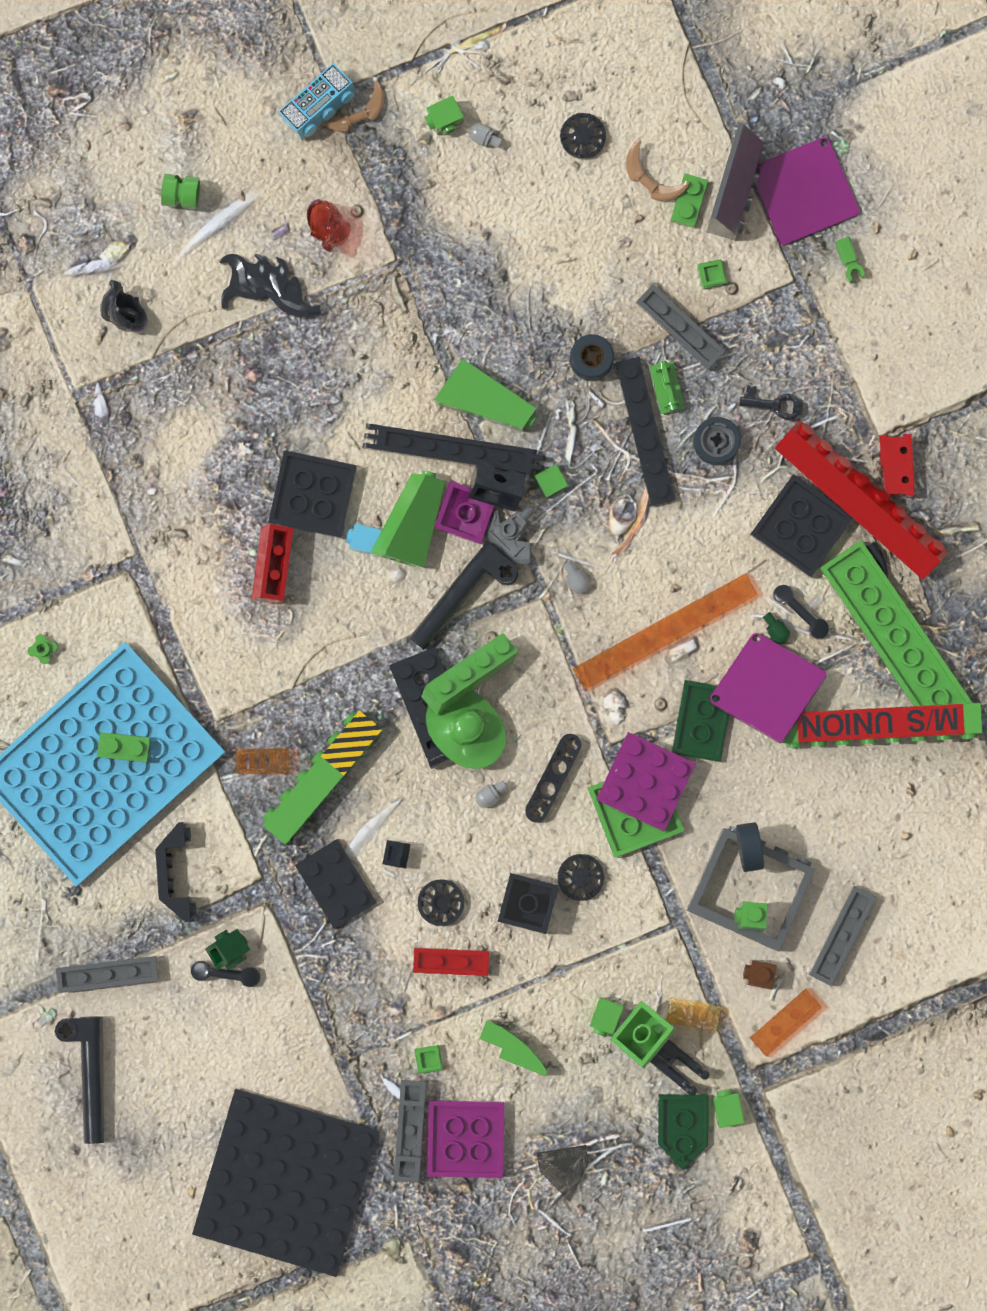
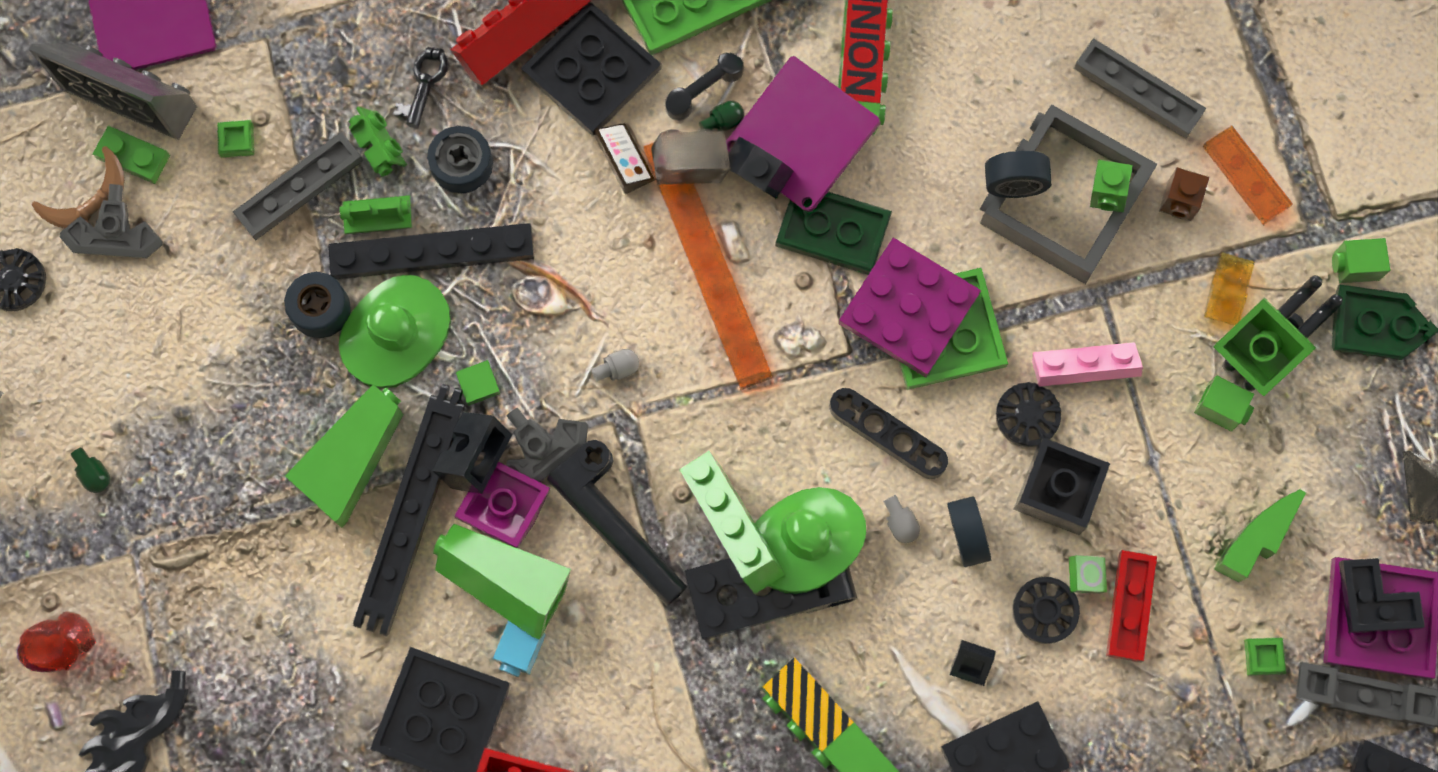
camera: 80 degrees left, 10 degrees down
none -> dark grey piece [60,184,163,258]
none -> dark green cylinder [70,447,110,493]
none -> bright green hat [339,275,451,388]
none -> bright green hinge [349,106,407,177]
none -> slope [595,123,655,194]
none -> clear smoke brick [651,129,731,185]
none -> black slope [721,137,794,199]
none -> black wheel [947,496,991,567]
none -> bright pink plate [1032,342,1143,387]
none -> bright green tile [1069,555,1107,594]
none -> black plate [1339,558,1425,633]

